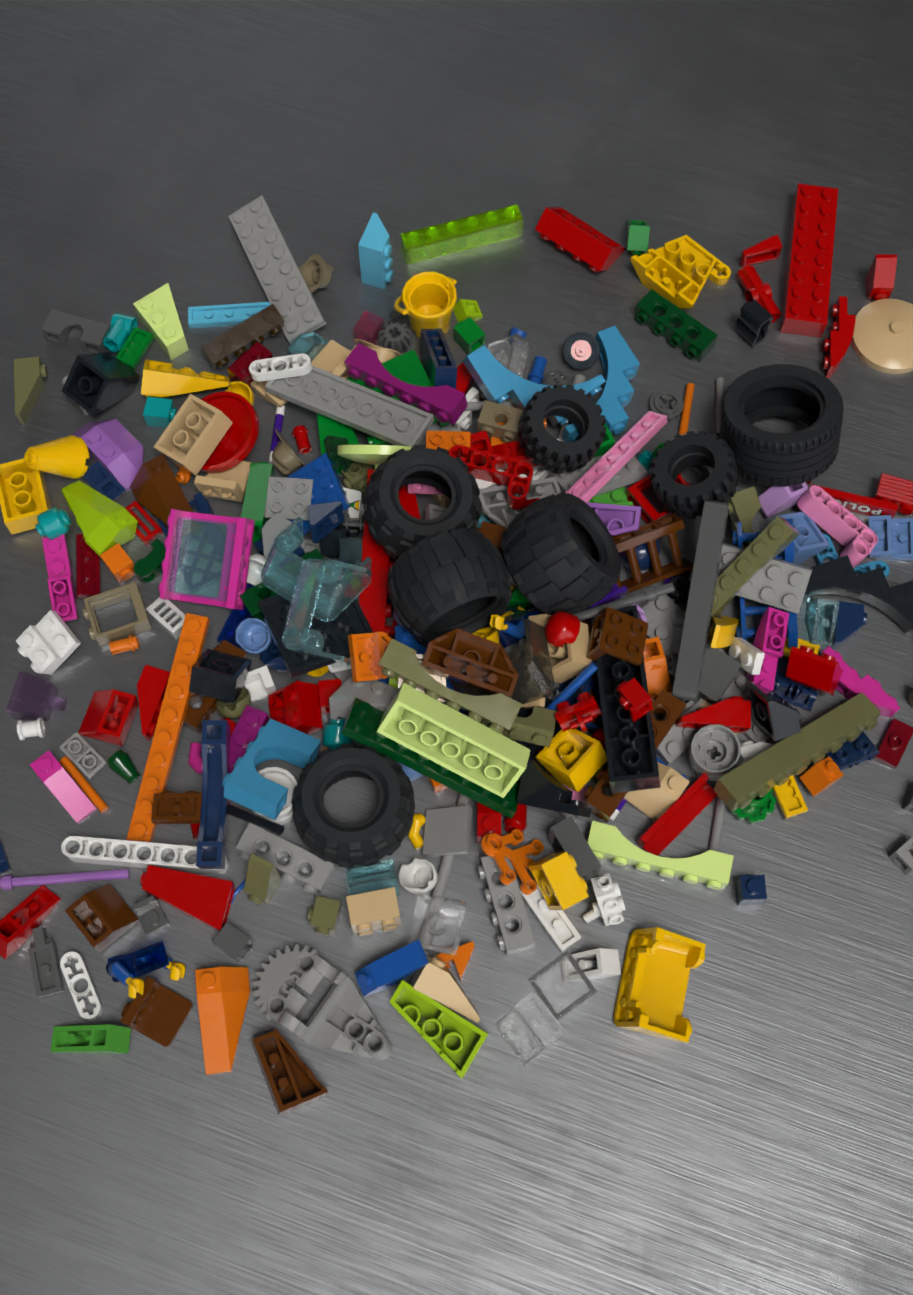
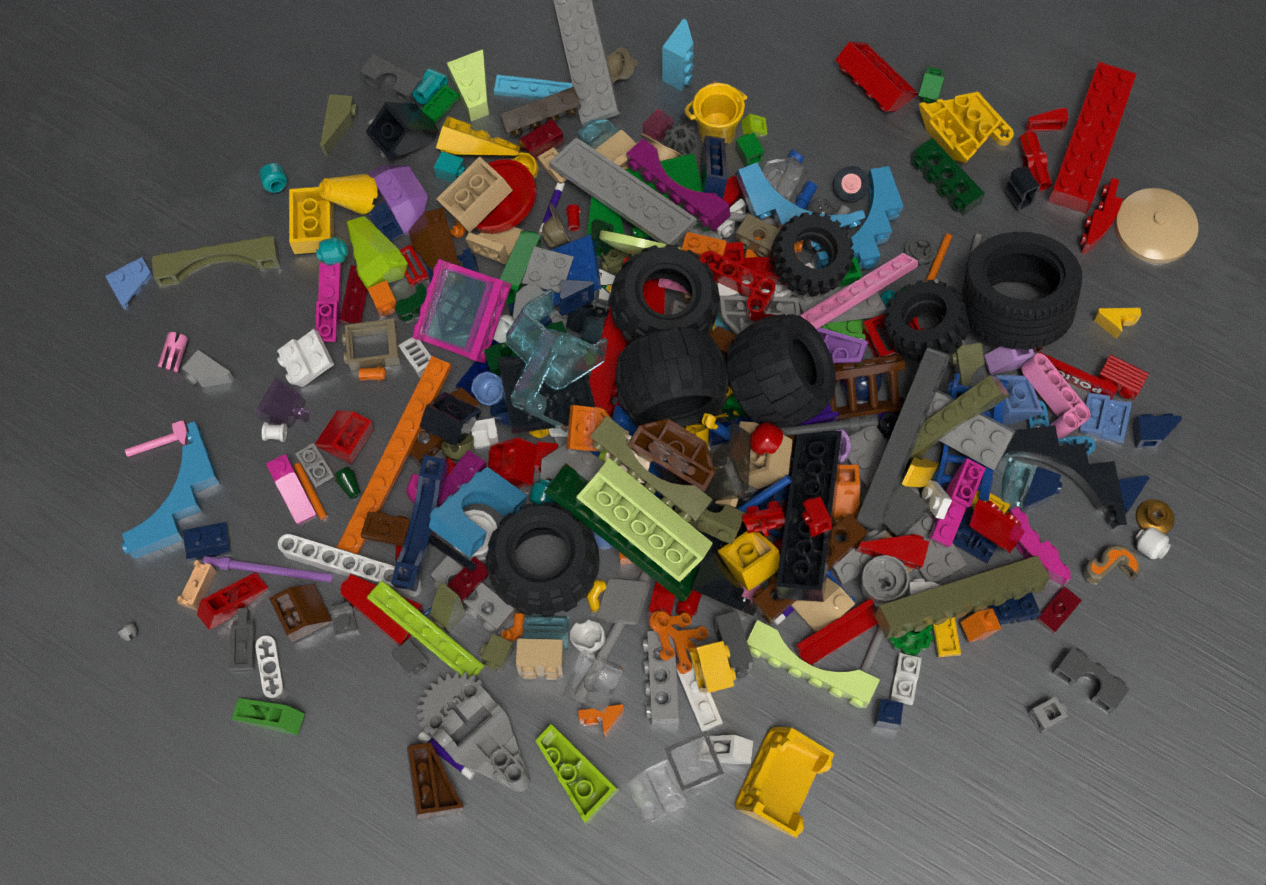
camera: 15 degrees right, 0 degrees up
torso [106,941,185,998] -> none
reddish brown bracket [120,976,193,1047] -> none
red slope [137,664,170,742] -> none
orange wedge [195,967,251,1075] -> none
white beam [249,353,312,382] -> none
blue slope [355,940,429,997] -> none
clear neon green brick [401,204,524,265] -> none
tan slope [411,955,480,1023] -> none
white brick [583,873,626,926] -> none
reddish brown bracket [586,607,648,666] -> none
black slope [746,681,801,742] -> none
red slope [865,254,897,300] -> none
none -> lime tile [367,580,484,679]
none -> bar [418,731,476,780]
none -> dark red plate [447,556,489,603]
none -> orange arm [501,613,525,642]
none -> white slope [890,653,922,705]
none -> yellow slope [1093,308,1141,339]

